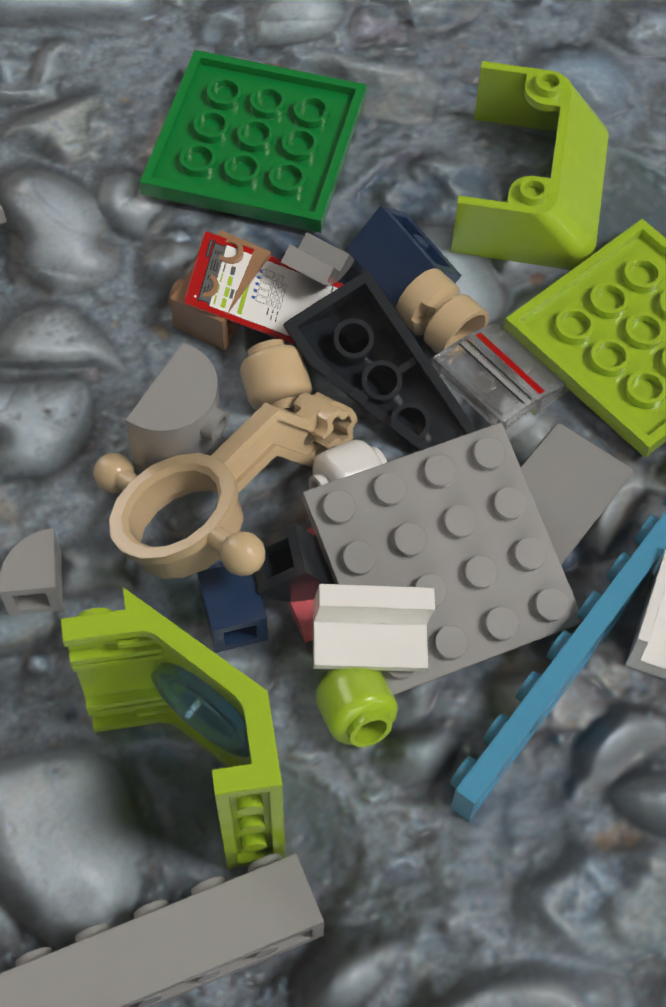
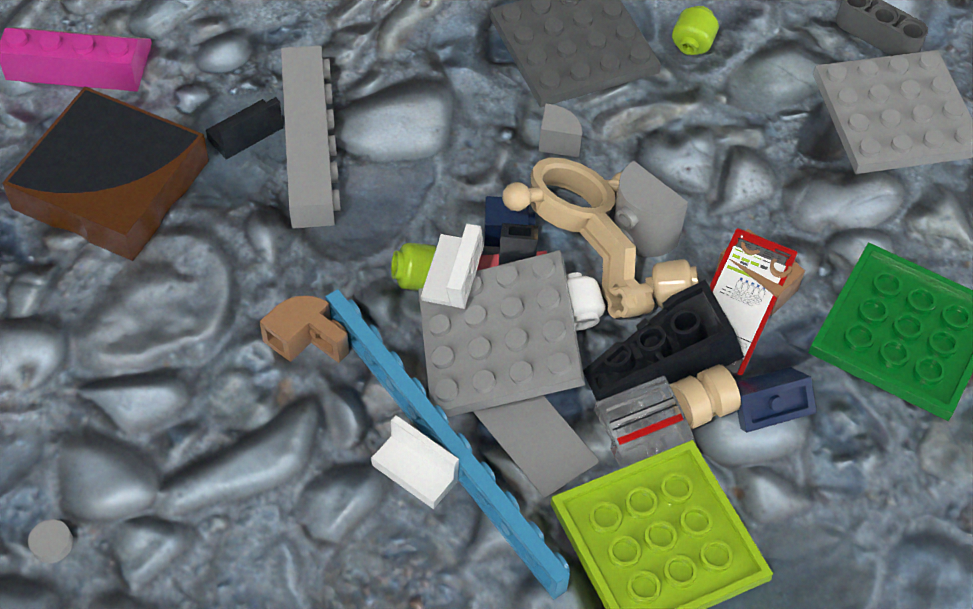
camera: 105 degrees right, 5 degrees down
lime panel [61,587,286,869] -> none
light grey slope [281,232,355,286] -> none
lime windscreen [451,61,609,270] -> none
none -> medium nougat brick [259,296,349,363]

